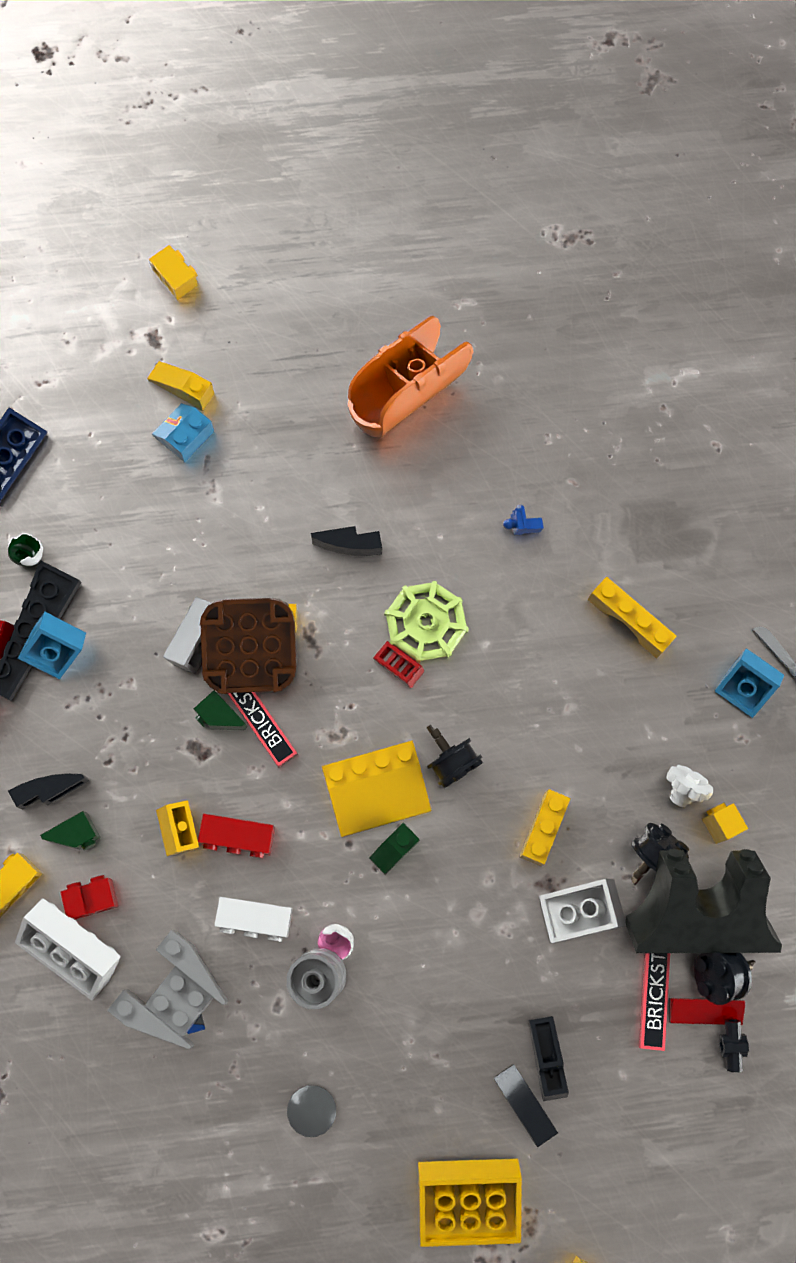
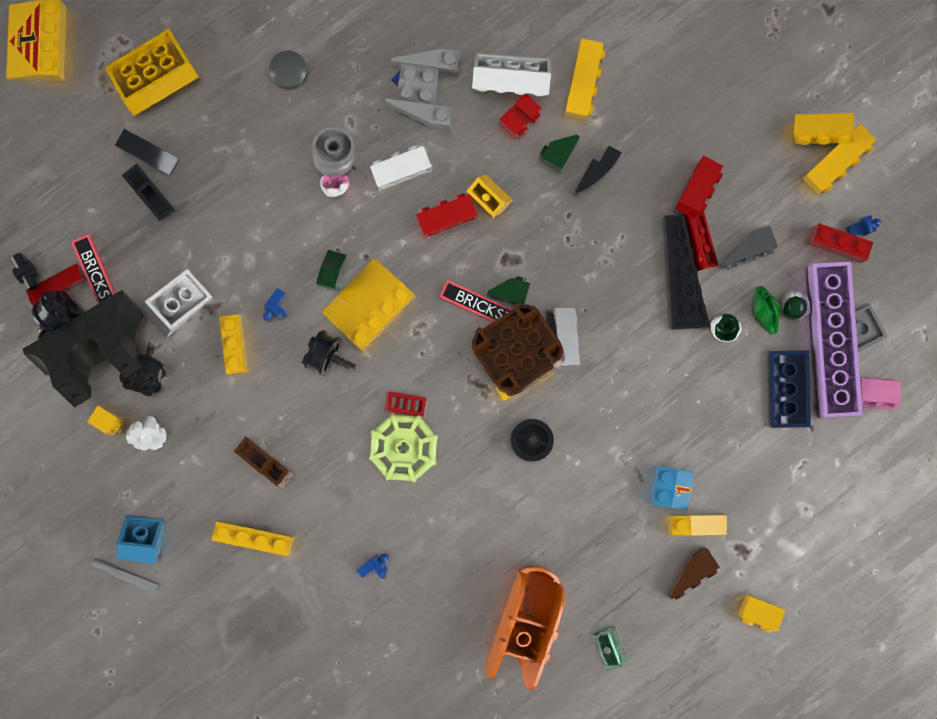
camera: 150 degrees right, 10 degrees up
dark azure slope [18,612,86,679] -> none
black slope [311,526,382,556] -> none
none -> reddish brown slope [234,436,295,489]
none -> blue piece [263,288,288,321]
none -> black wheel [511,419,554,462]
none -> clear green slope [593,626,628,671]
none -> reddish brown slope [667,547,720,600]

